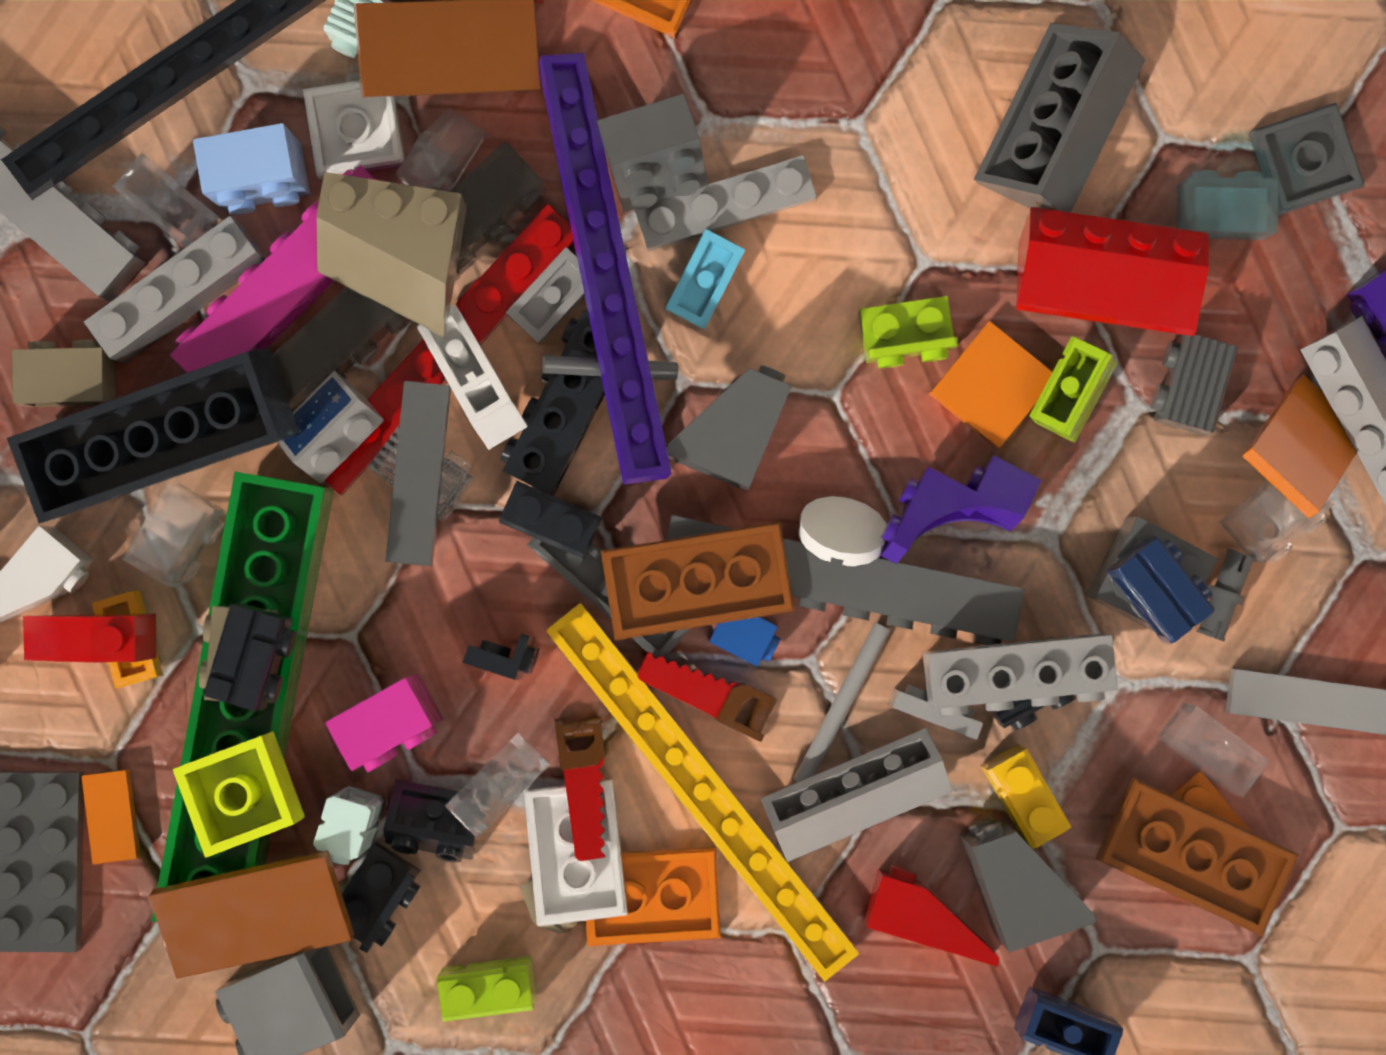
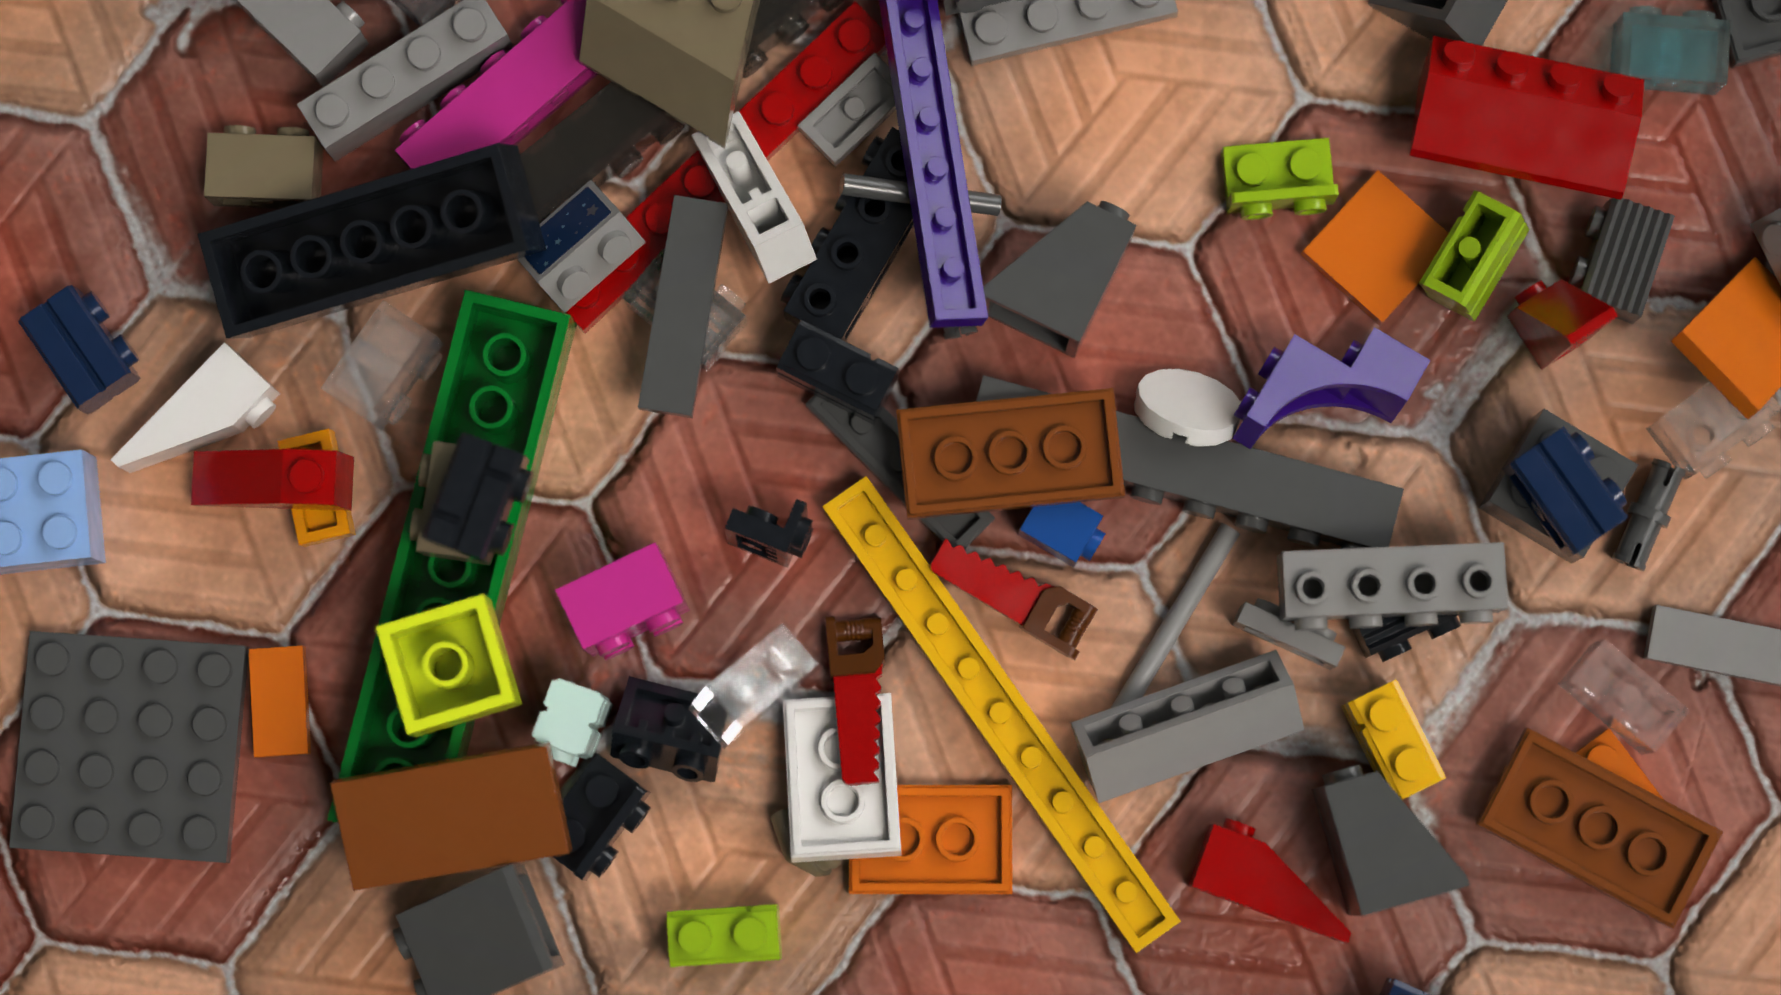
camera: 10 degrees right, 5 degrees down
medium azure plate [664,229,745,329] -> none
none -> red slope [1507,279,1618,369]

